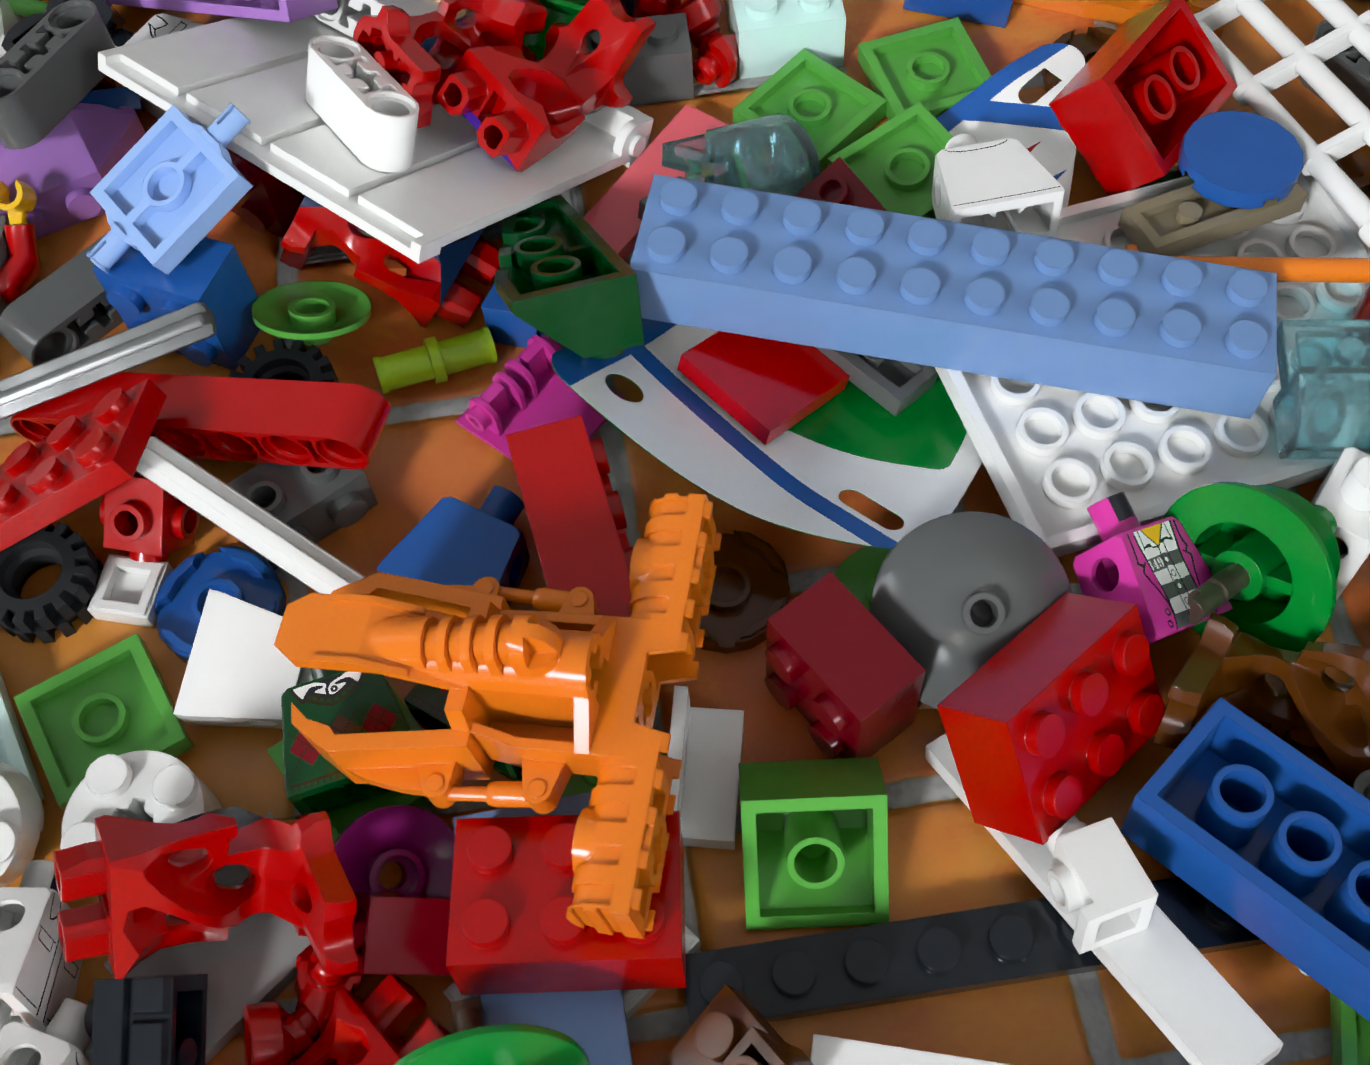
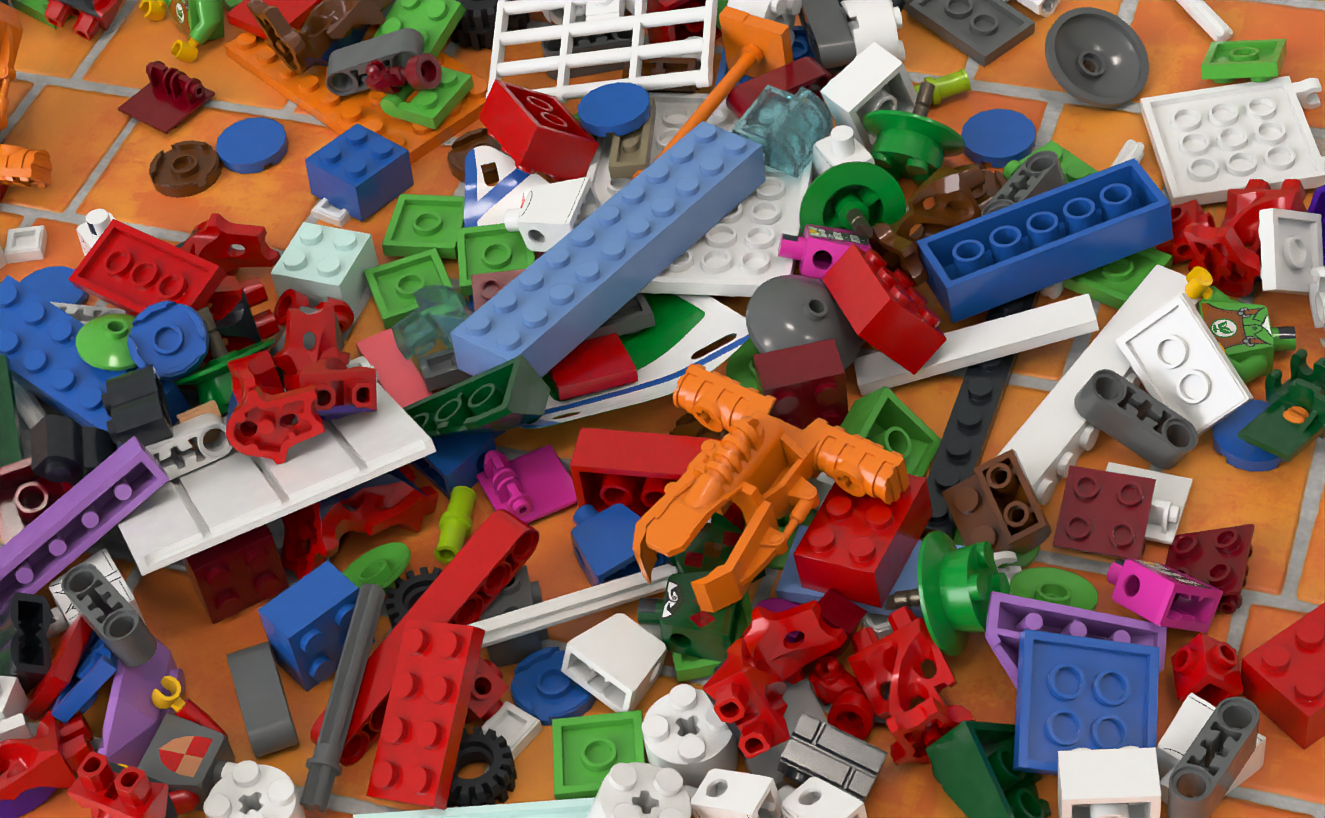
camera: 60 degrees left, 15 degrees down
light blue plate [86,102,253,275] -> none
white beam [305,34,419,173] -> none
white brick [1046,817,1159,955] -> none

